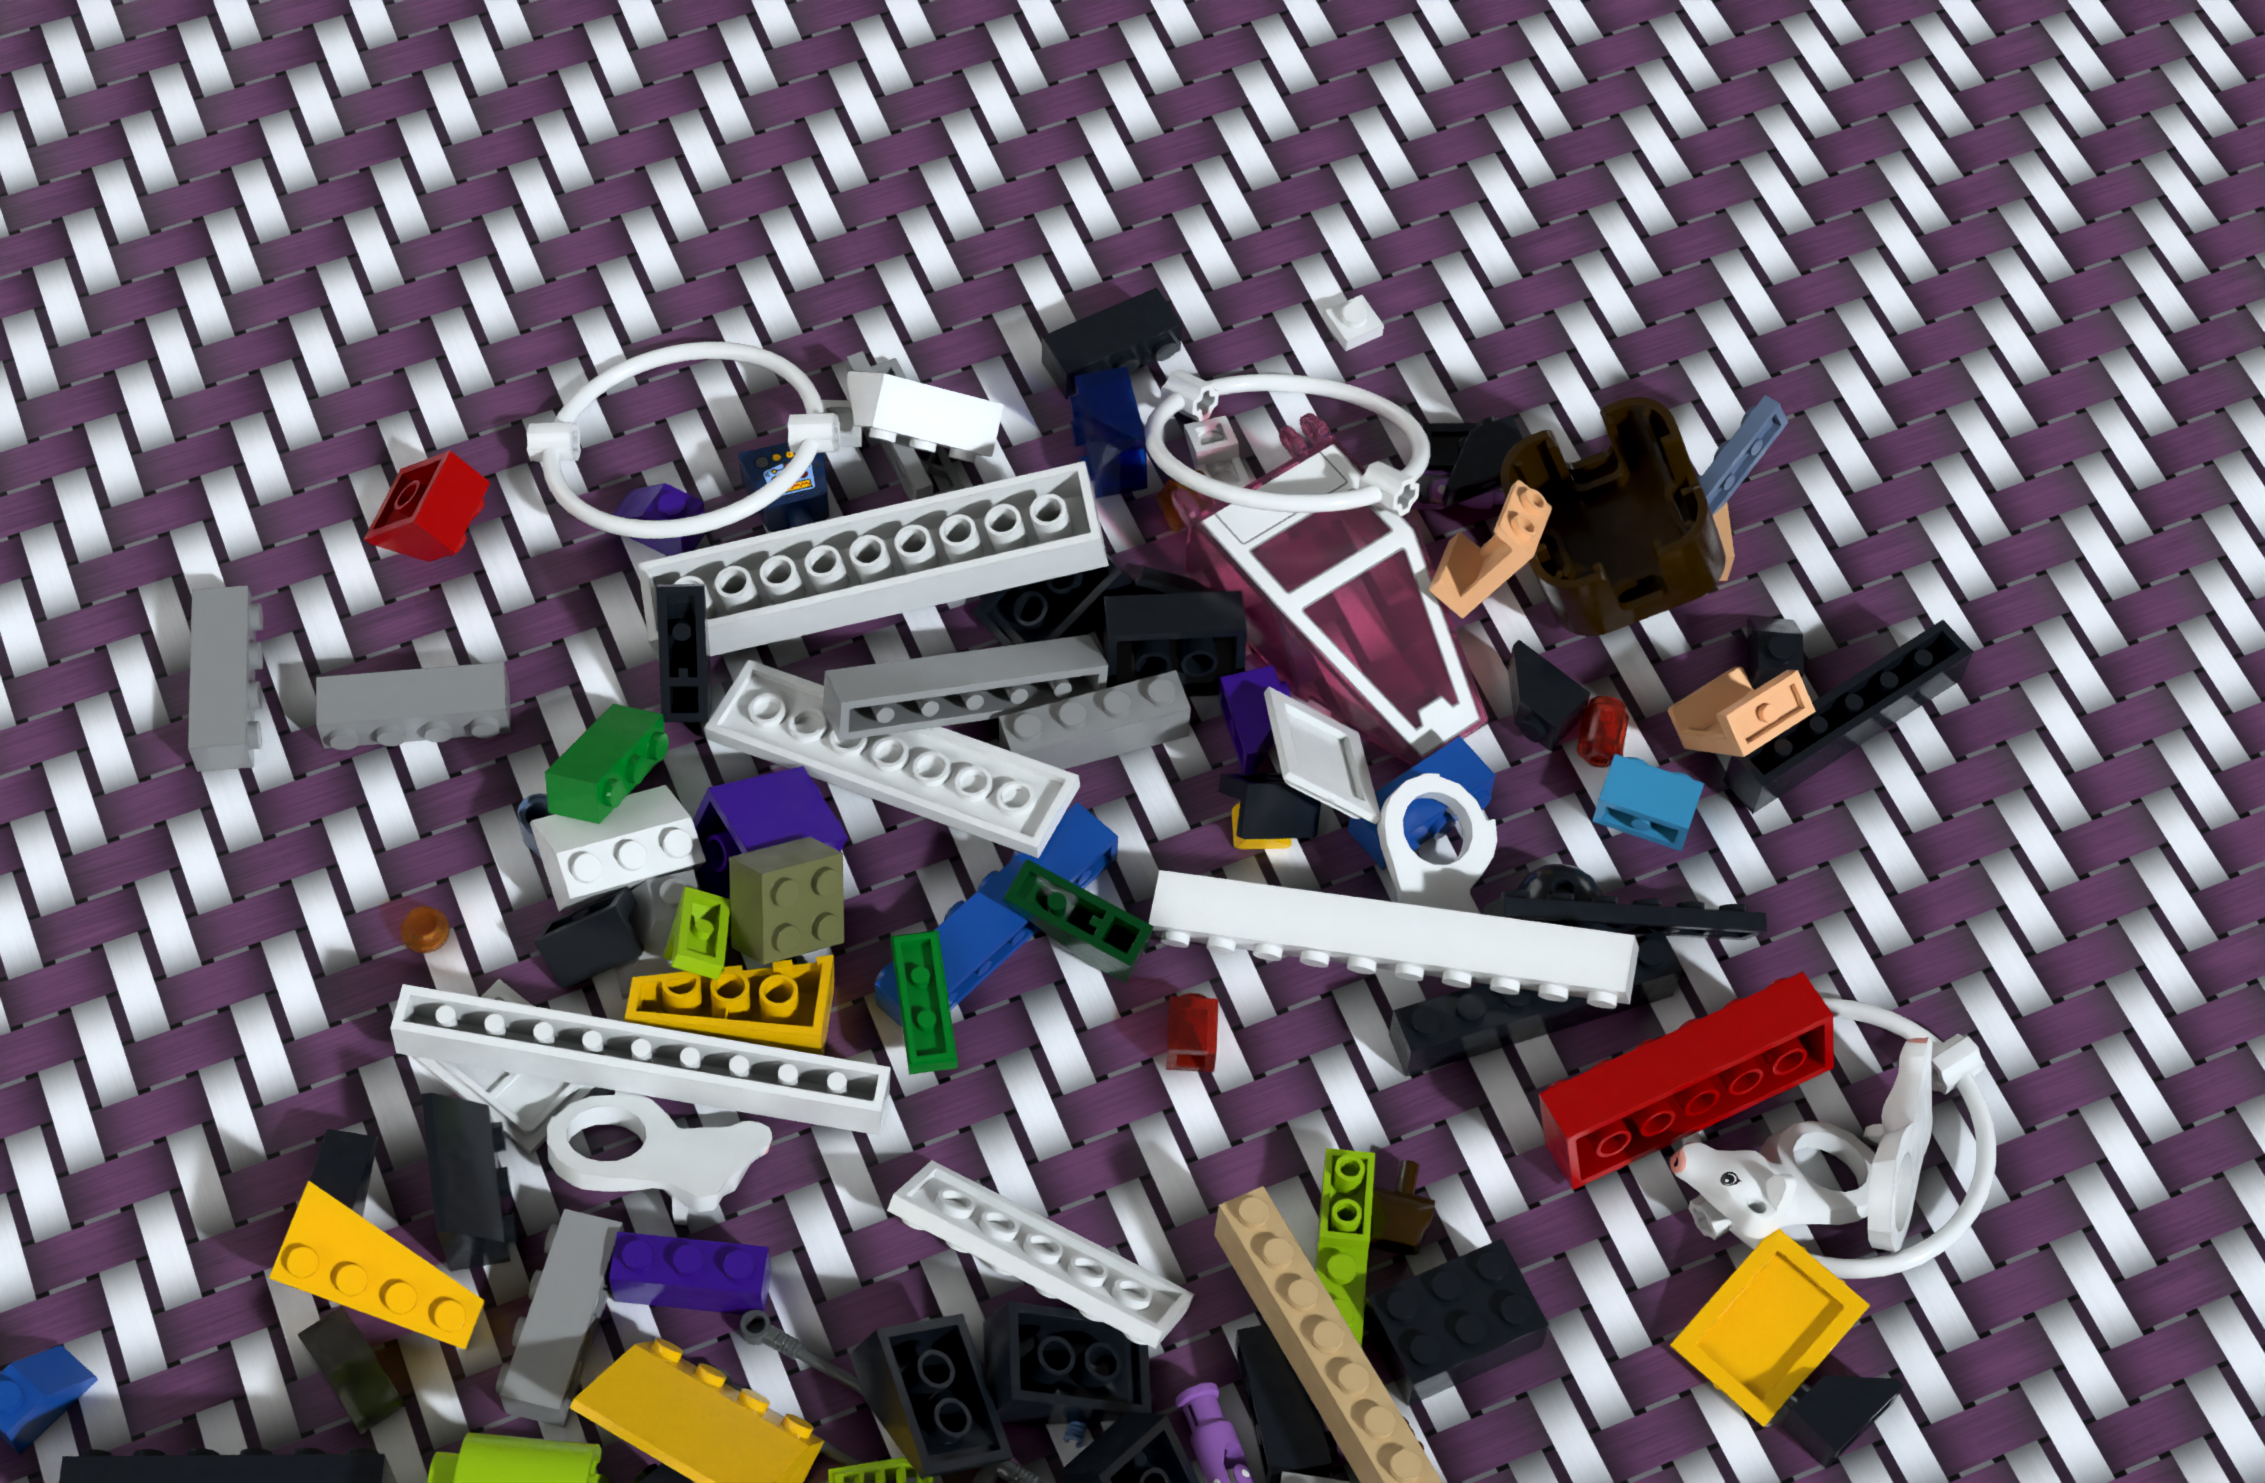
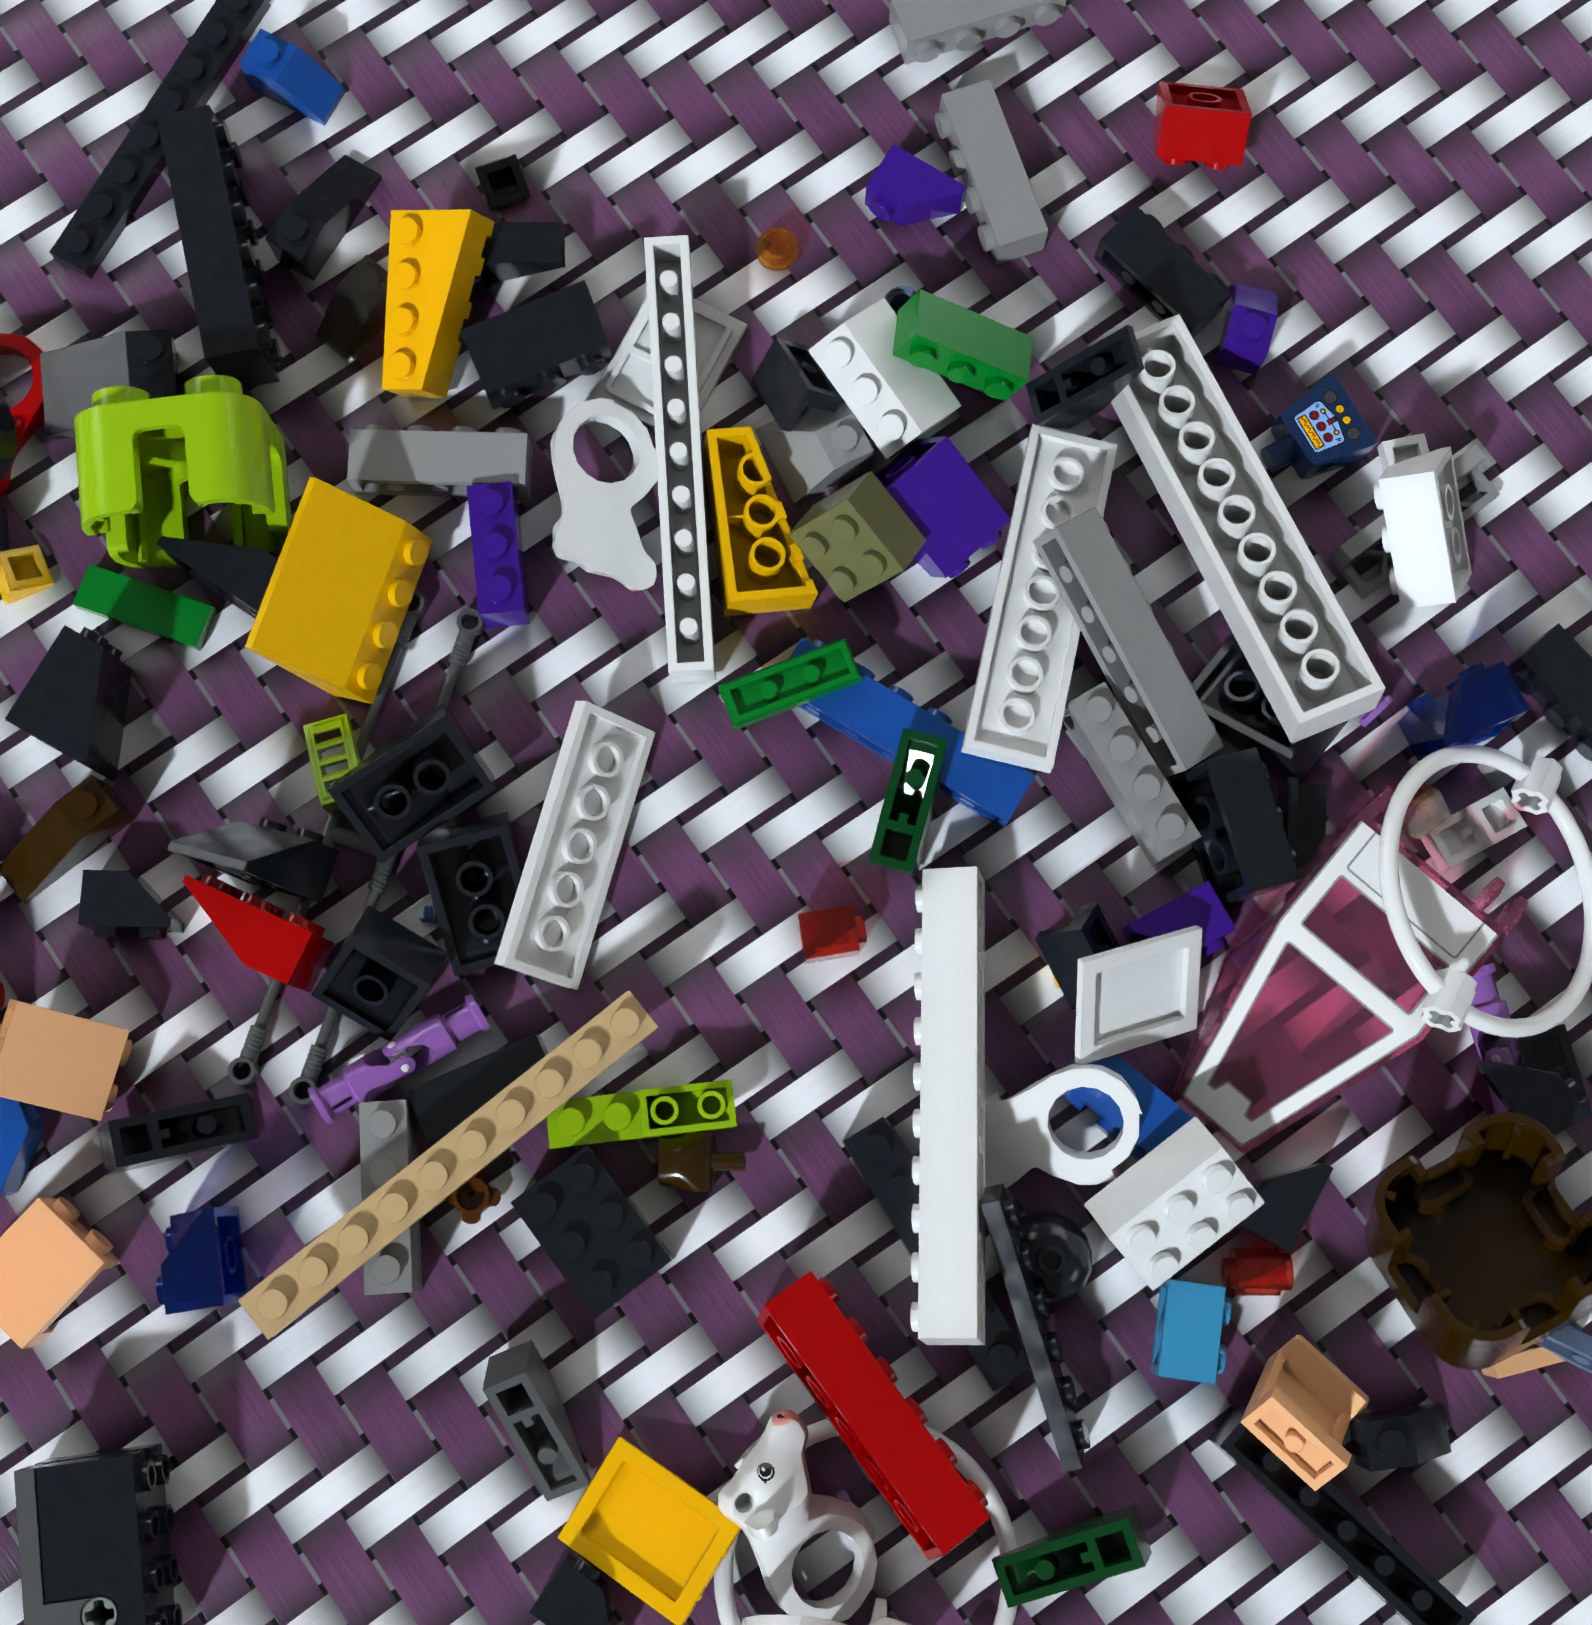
camera: 80 degrees right, 20 degrees up
white piece [526,342,841,539] -> none
lime slope [664,886,730,980] -> none
light nougat panel [1428,480,1552,619] -> none
none -> black slope [265,155,382,281]
none -> black slope [474,154,531,210]
none -> dark grey slope [482,1340,591,1501]
none -> dark purple slope [865,144,967,226]
none -> dark green slope [992,1505,1152,1608]
none -> white brick [1084,1116,1265,1291]
none -> black brick [1094,206,1230,338]

